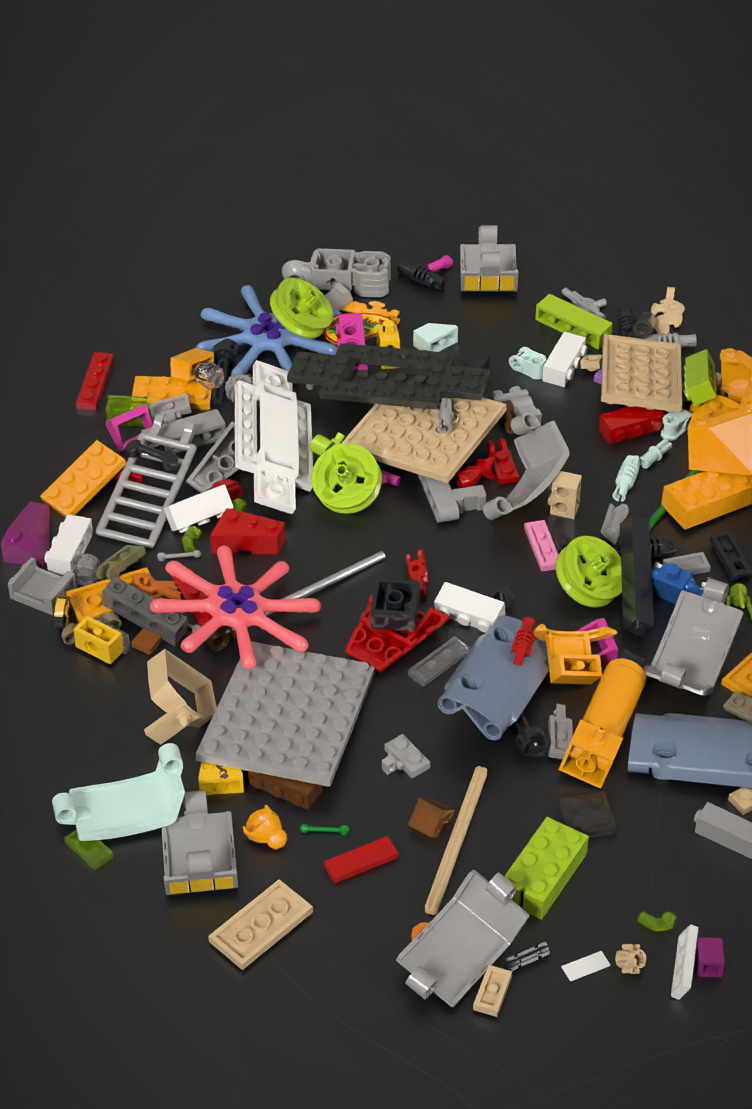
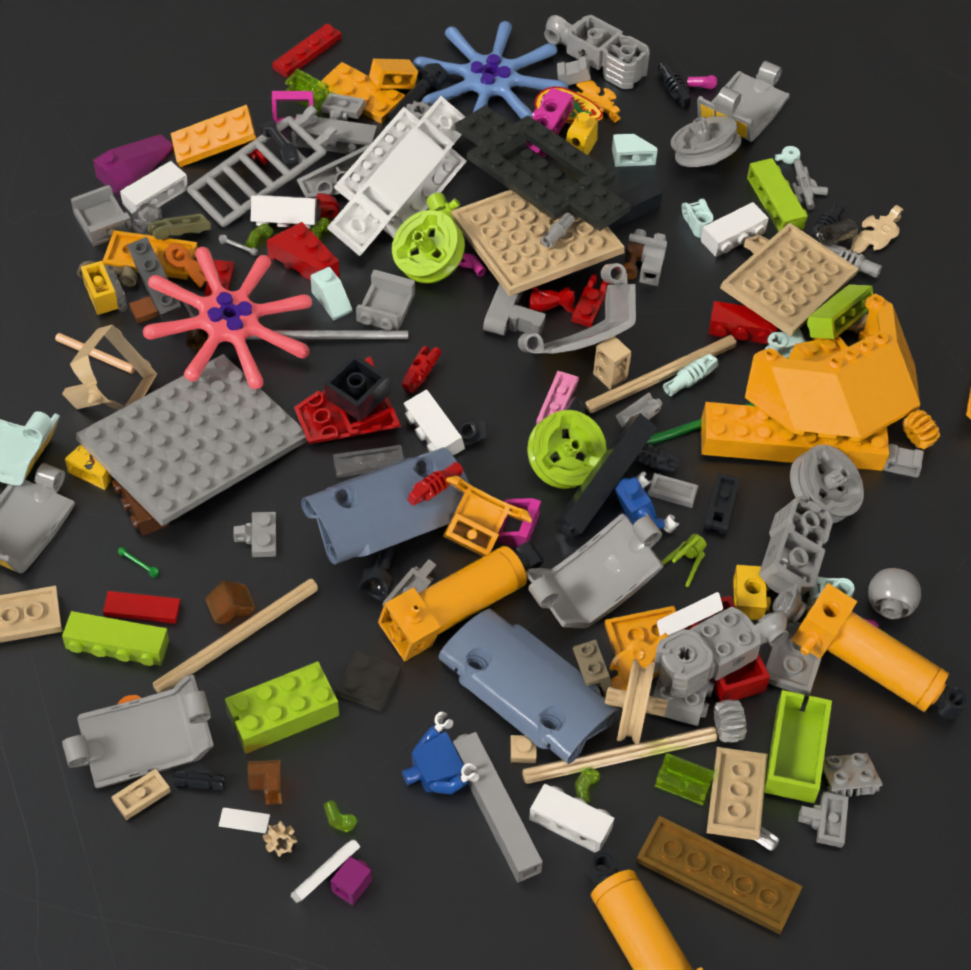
camera: 30 degrees right, 10 degrees up
piece [54,596,71,630] -> none
clear head [195,361,224,390] -> none
light orange piece [243,805,287,850] -> none
lime wheel [270,278,333,339] -> none
light aqua axle [640,439,672,469] -> none
none -> light nougat bar [55,333,135,374]
none -> lime brick [62,611,169,666]
none -> clear orange piece [248,760,282,804]
none -> light aqua slope [311,267,352,320]
none -> light grey panel [356,270,415,331]
none -> blue torso [402,712,479,795]
none -> tan axle [585,335,737,413]
none -> light grey wheel [671,116,741,167]
none -> light aqua piece [775,146,800,164]

